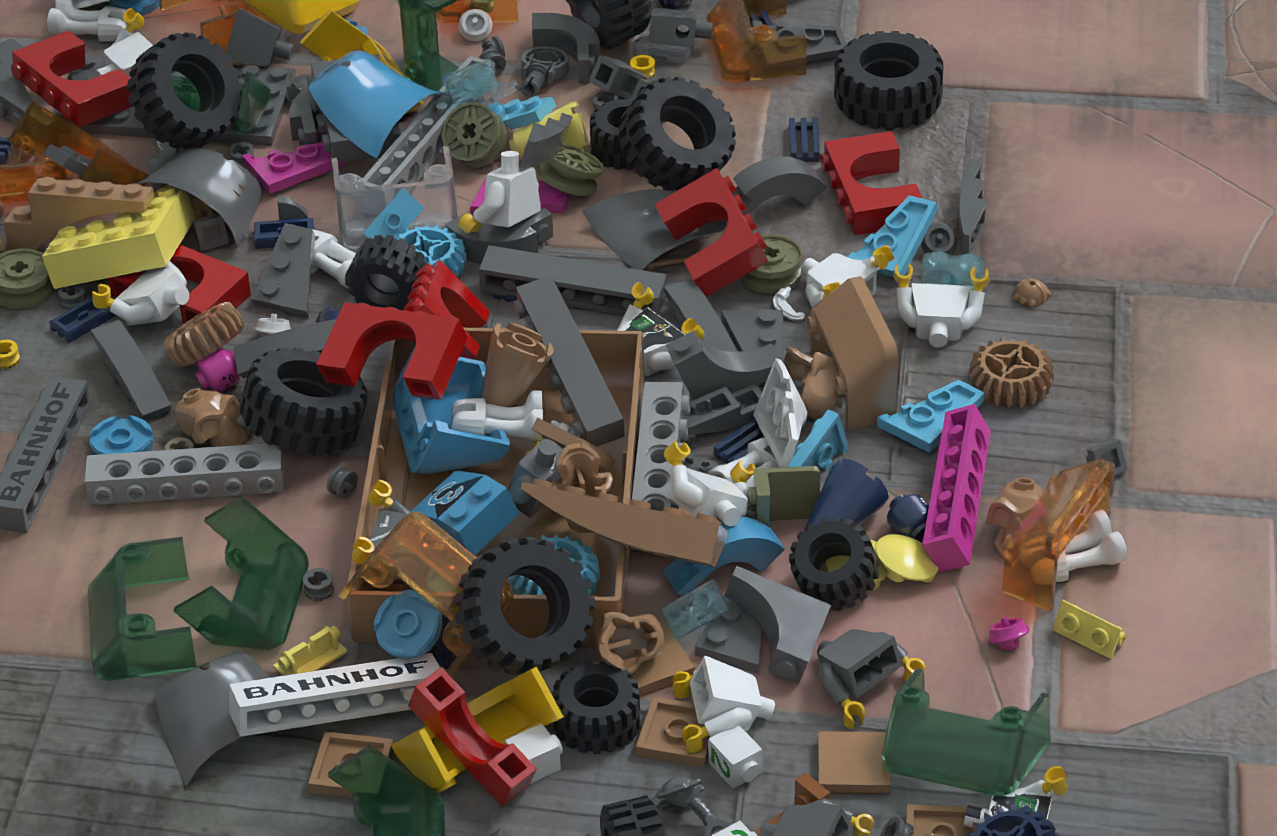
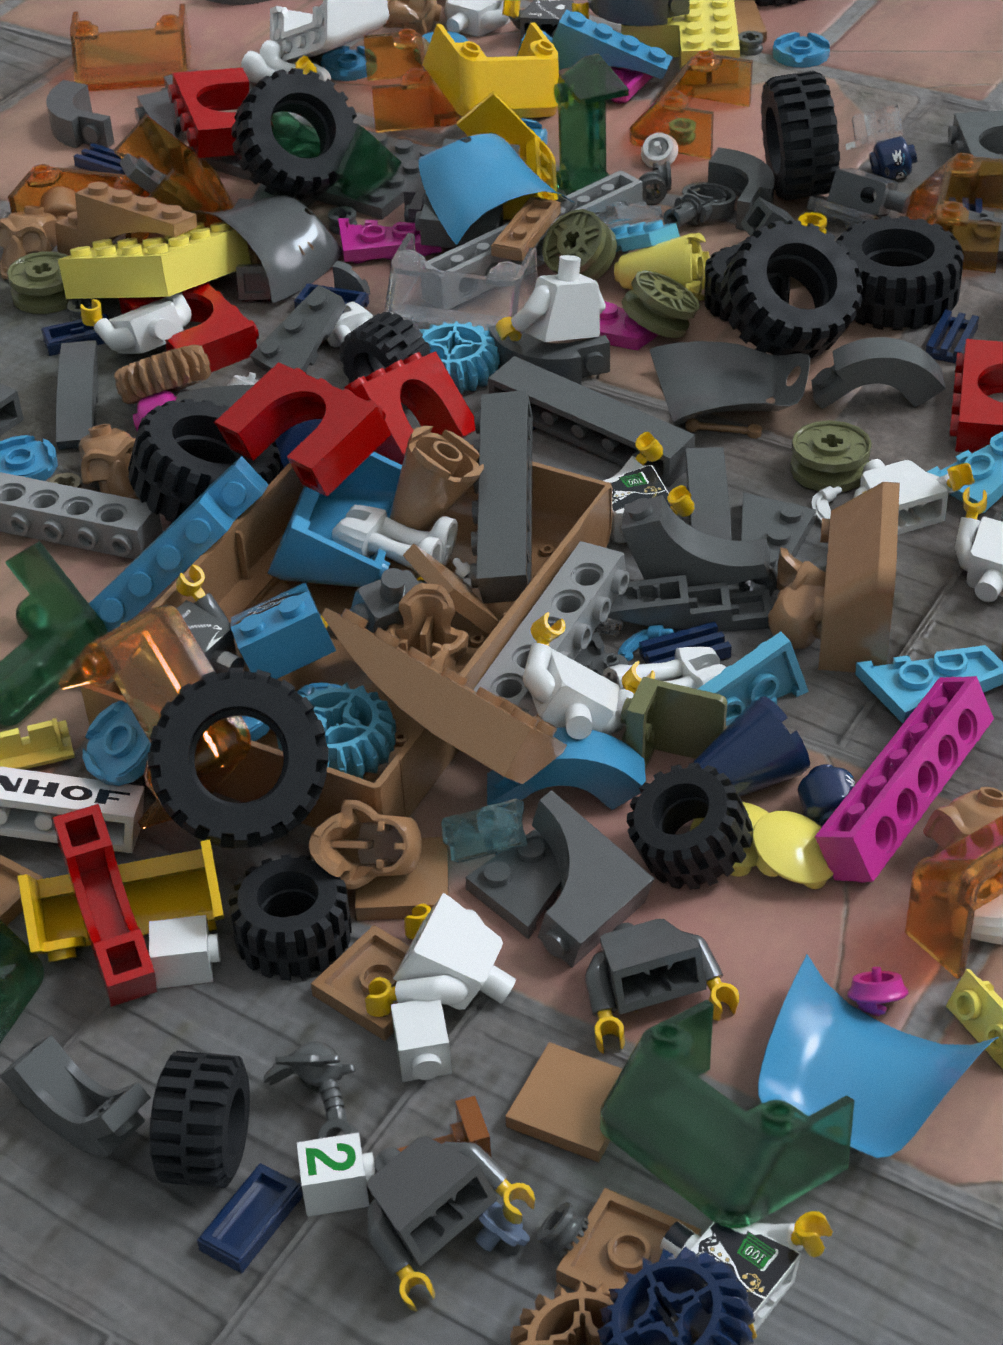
camera: 25 degrees right, 0 degrees up
dark grey torso [225,9,294,67] -> none
medium azure plate [363,188,425,239] -> none
clear light blue hips [443,59,499,104] -> none
dark grey slope [519,113,573,169] -> none
red arch [655,168,769,297] -> none
white wedge [753,358,807,468] -> none
none -> dark azure arch [85,456,269,635]
none -> medium nougat tile [491,196,561,262]
none -> dark azure piece [618,625,674,661]
none -> dark azure piece [758,954,999,1158]
none -> black tyre [836,216,964,330]

